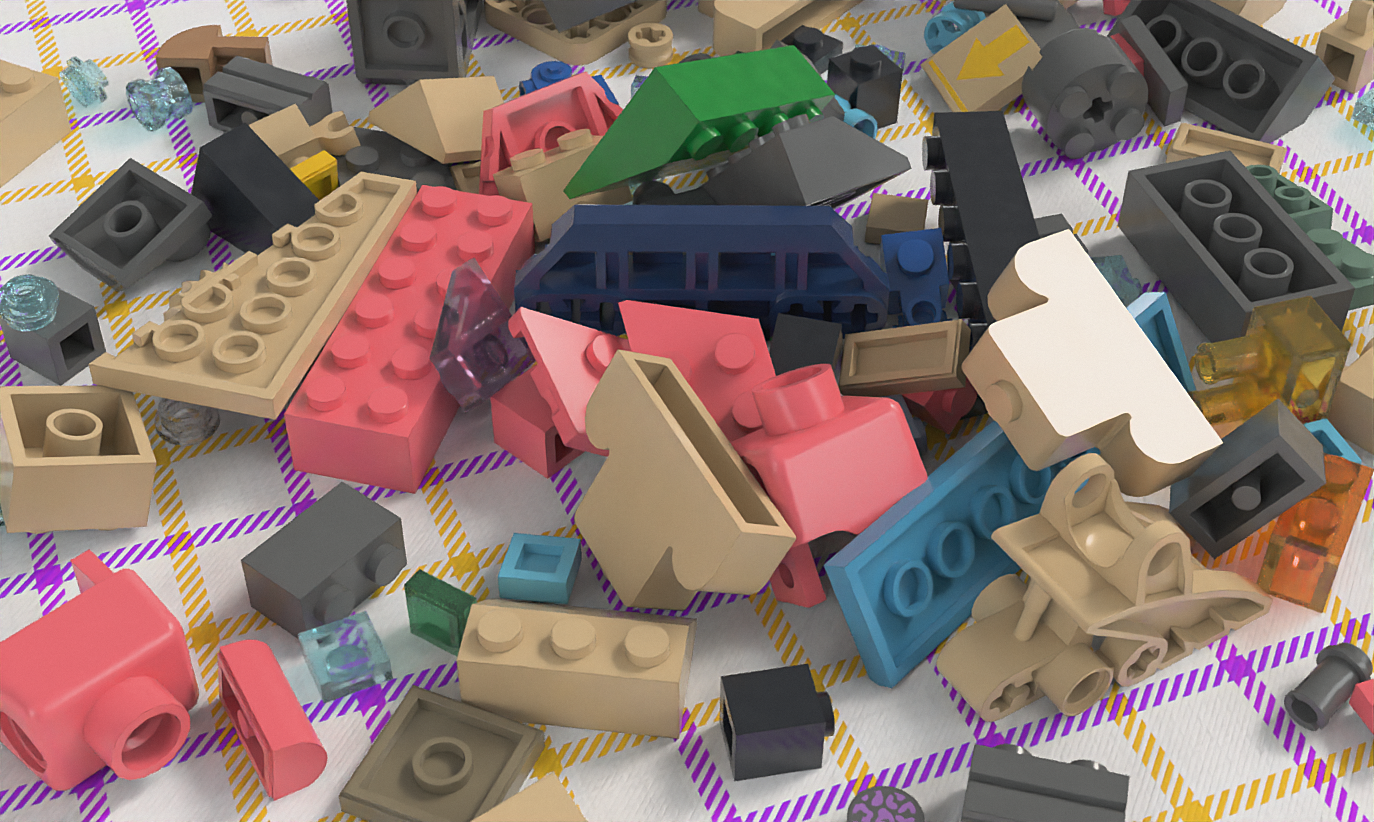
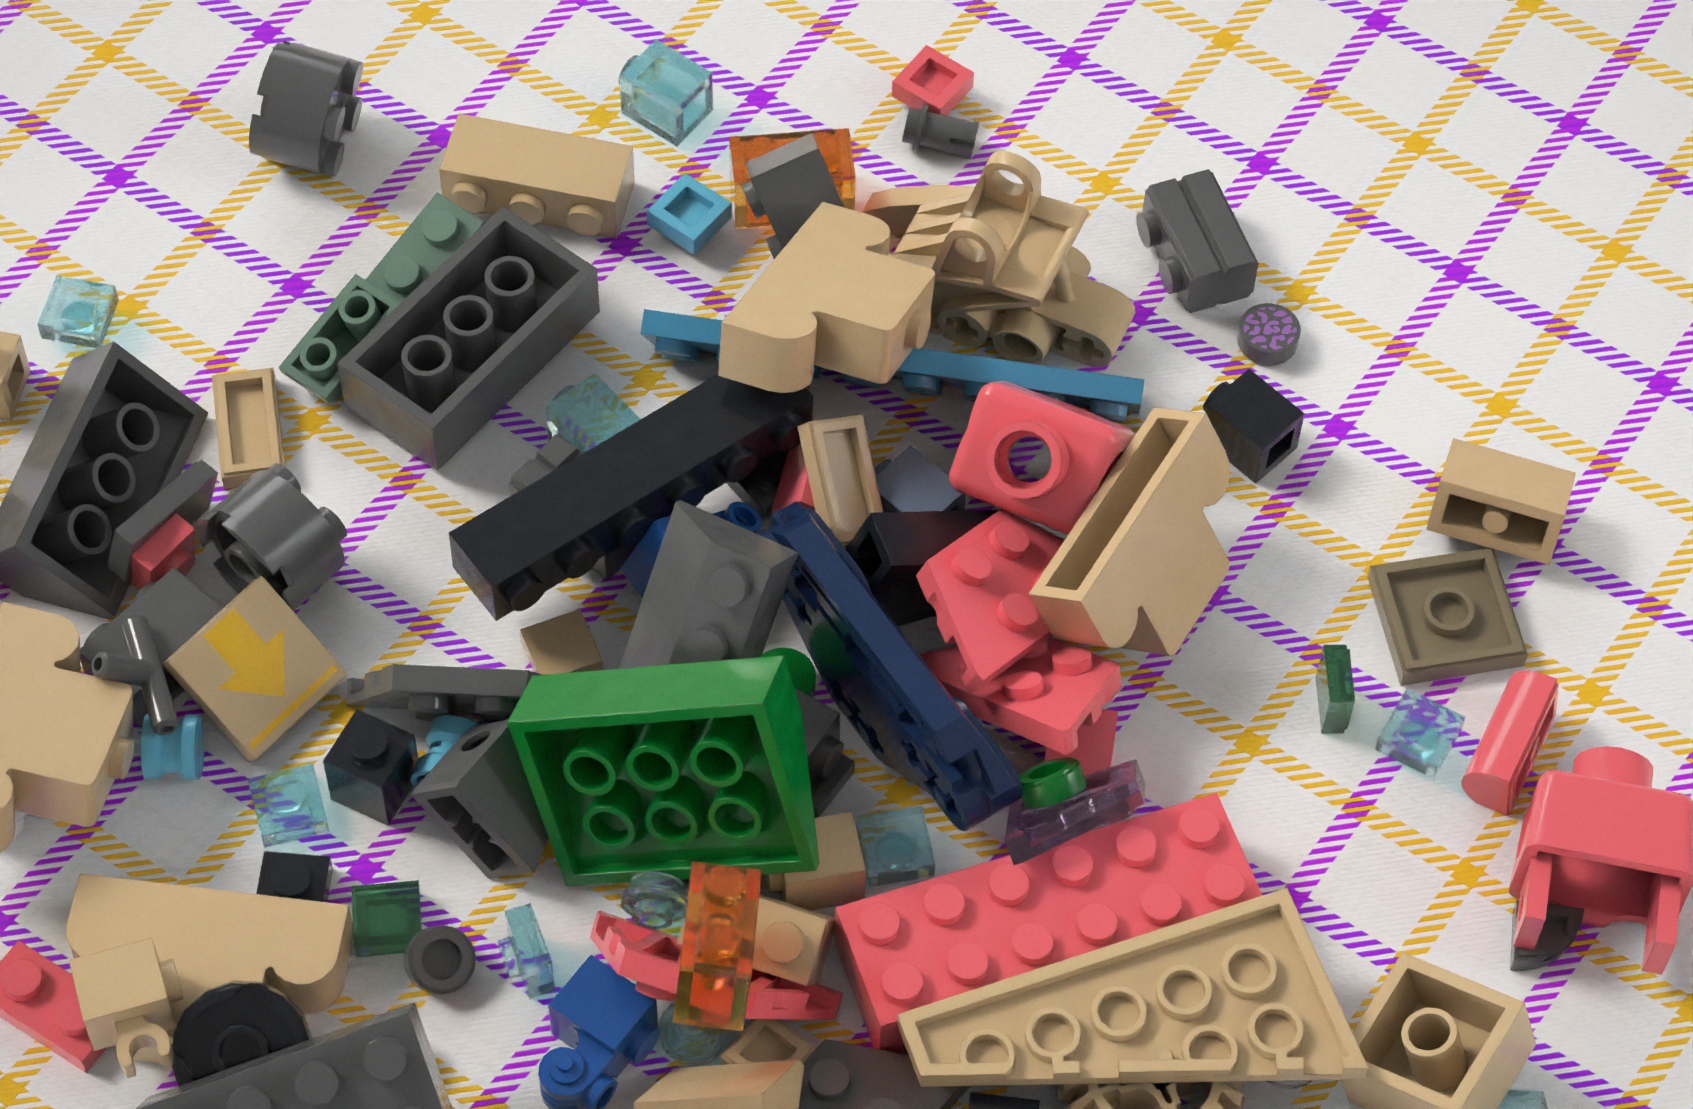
camera: 125 degrees left, 15 degrees up
dark grey brick [241,482,407,646] -> none
tan slope [456,598,697,739] -> none
medium azure plate [498,533,582,604] -> none
clear yellow brick [1187,296,1351,427] -> none
none -> dark grey wing [346,664,542,723]
none -> clear orange brick [672,861,762,1031]
none -> green tile [1019,757,1087,809]

